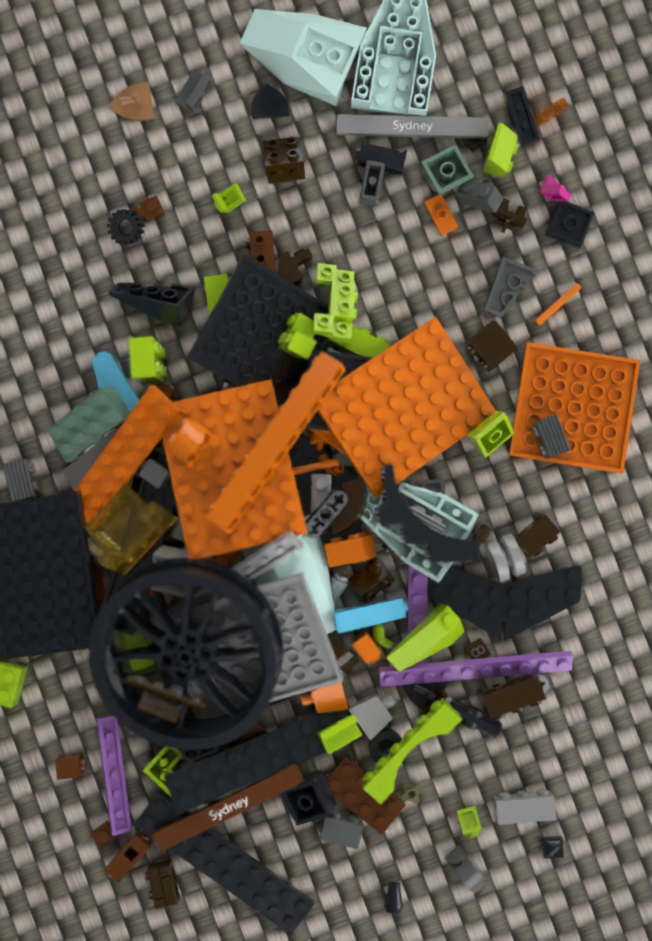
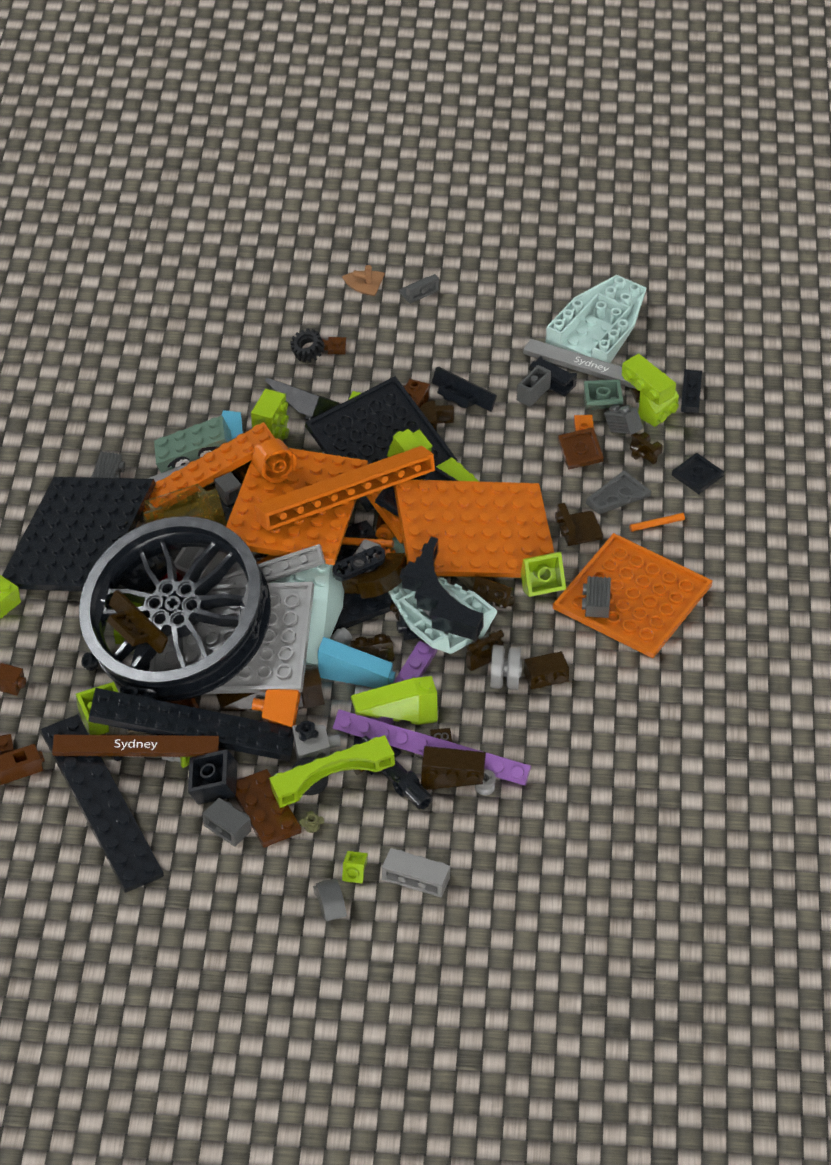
camera: 25 degrees right, 40 degrees down
medium lavender plate [96,715,132,836] -> none
dark brown brick [145,859,180,909] -> none
lime bracket [212,184,246,213] -> none
light aqua wedge [240,9,367,106] -> none
black shield [251,82,290,119] -> none
dark brown bracket [263,137,306,184] -> none
lime bracket [313,263,358,344] -> none
lime panel [317,714,362,755] -> none
orange brick [324,531,377,567] -> none
orange brick [351,630,381,664] -> none
lime arm [372,623,393,650] -> none
black cone [384,882,403,914] -> none
black wing [427,566,582,640] -> none
clear orange beam [534,98,569,126] -> none
dark pink bracket [540,175,571,201] -> none
black tile [542,836,564,859] -> none
none -> black plate [295,721,319,741]
none -> black bracket [431,366,497,412]
none -> dark brown bracket [472,577,515,608]
none -> reddish brown plate [558,427,604,470]
none -> lime brick [621,354,676,406]

